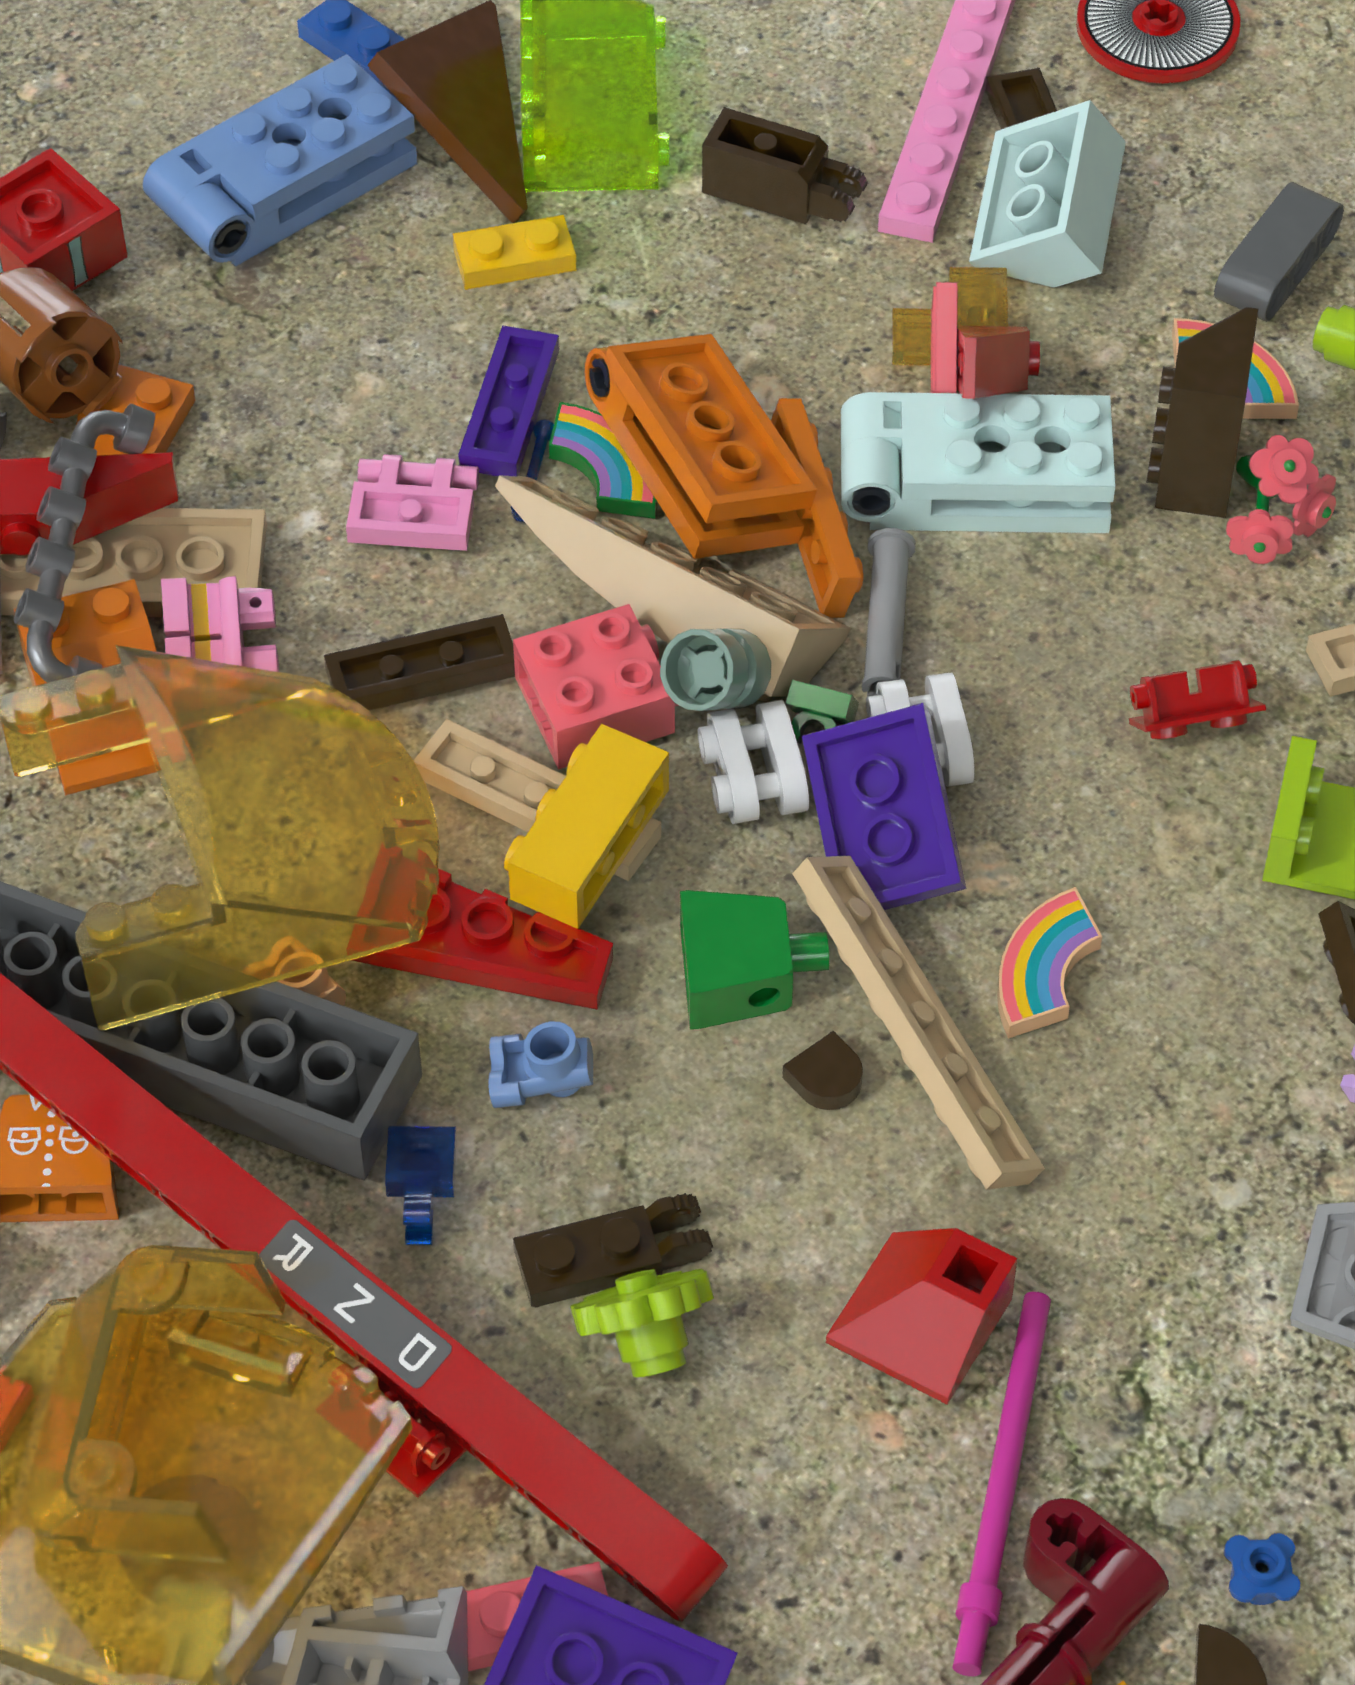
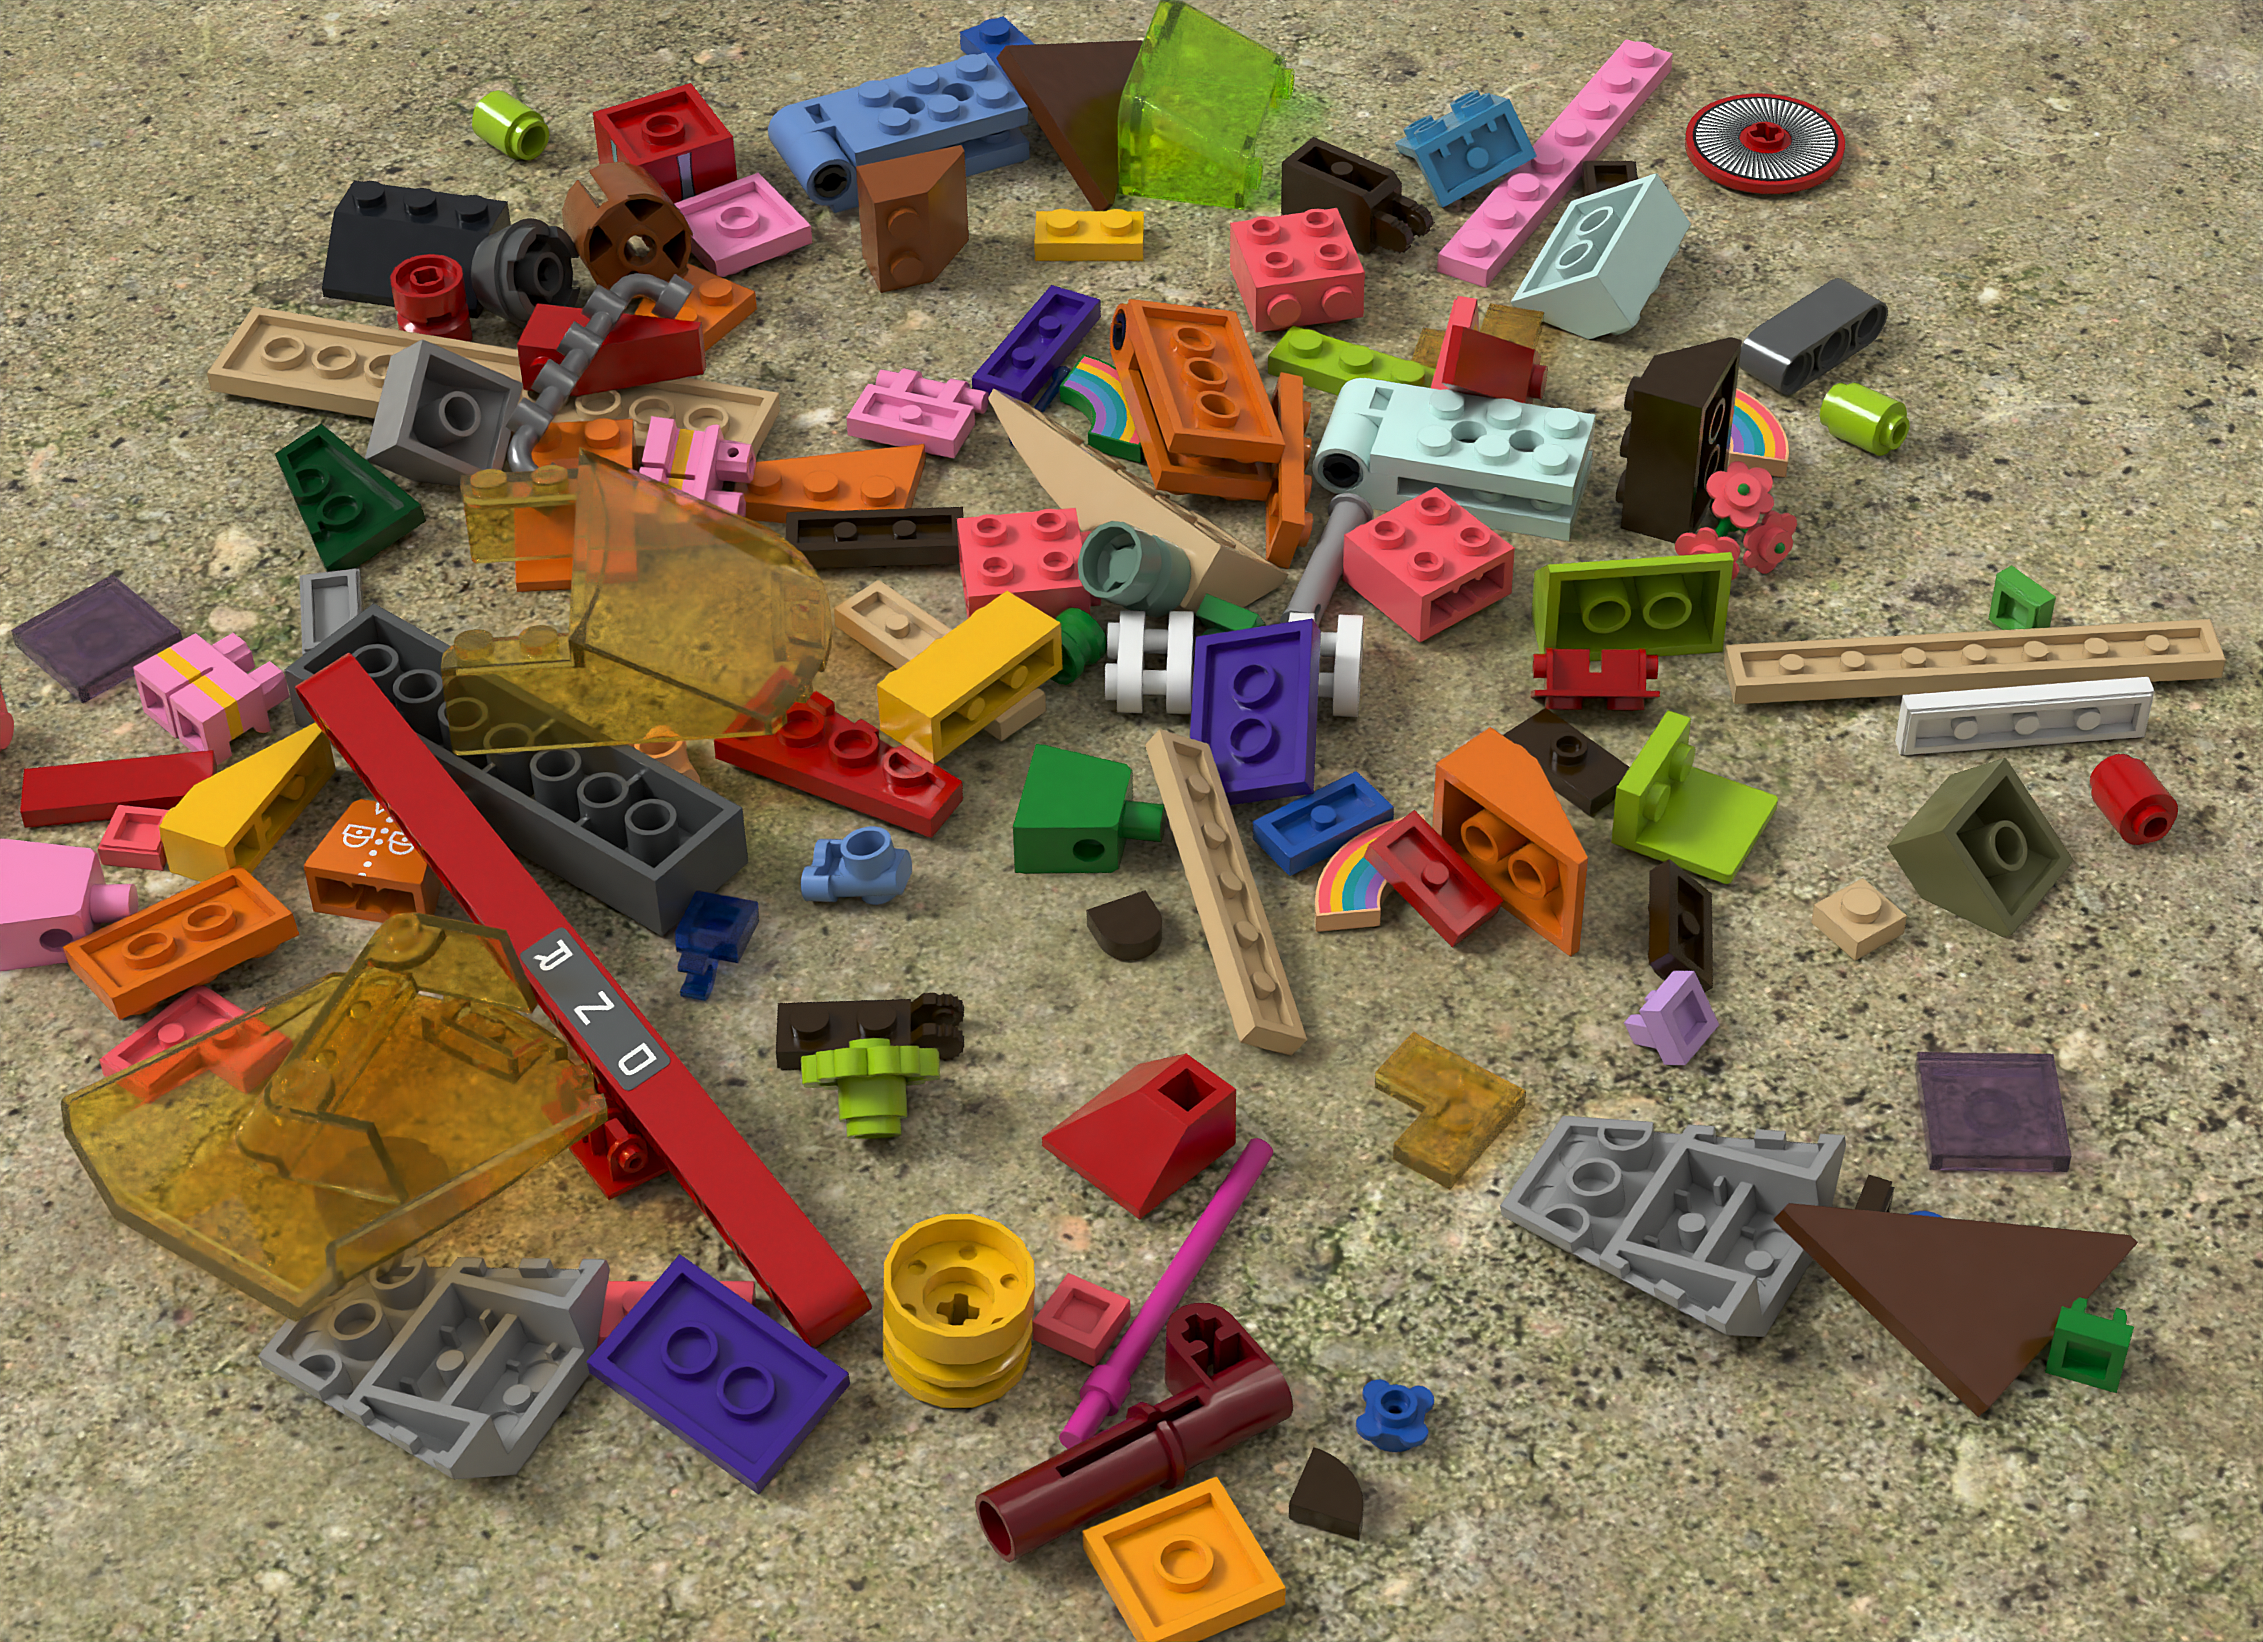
camera: 15 degrees right, 10 degrees down
none -> bright pink plate [674,173,812,277]
none -> orange wing [733,444,926,524]
none -> dark orange slope [856,145,969,293]
none -> yellow wheel [883,1214,1035,1408]
none -> coral plate [1032,1273,1131,1367]
none -> green wheel [1050,607,1107,685]
none -> coral brick [1230,208,1365,333]
none -> blue plate [1253,771,1394,876]
none -> lime plate [1268,325,1436,396]
none -> coral brick [1343,487,1515,643]
none -> red plate [1364,810,1504,948]
none -> clear yellow tile [1375,1032,1526,1190]
none -> dark azure bracket [1395,90,1537,207]
none -> orange slope [1432,727,1588,957]
none -> dark brown plate [1503,707,1630,816]
none -> lime slope [1531,552,1734,661]

